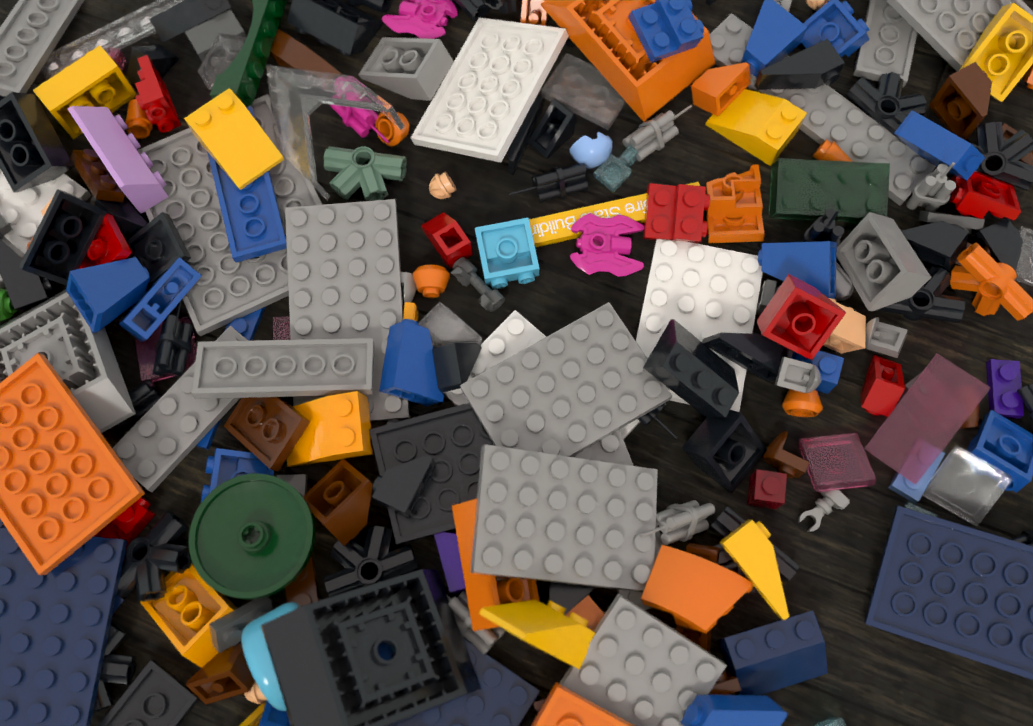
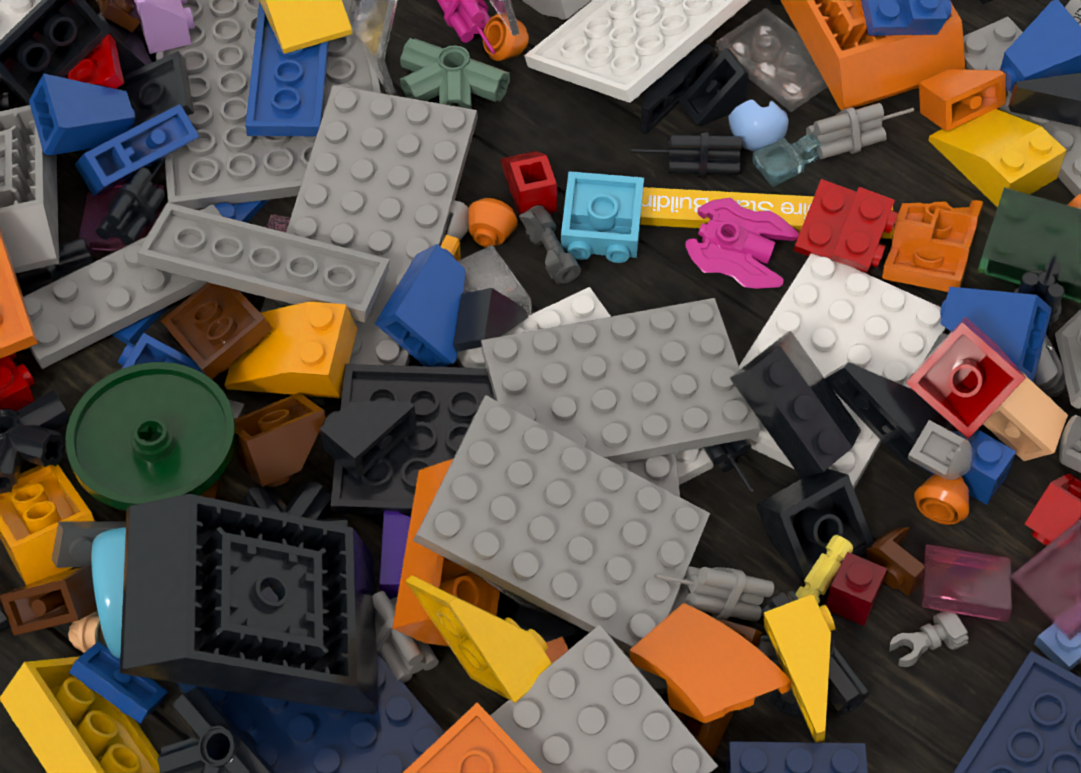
camera: 15 degrees right, 15 degrees down
light nougat plate [429,172,456,199] -> none
none -> light yellow axle [796,535,853,603]

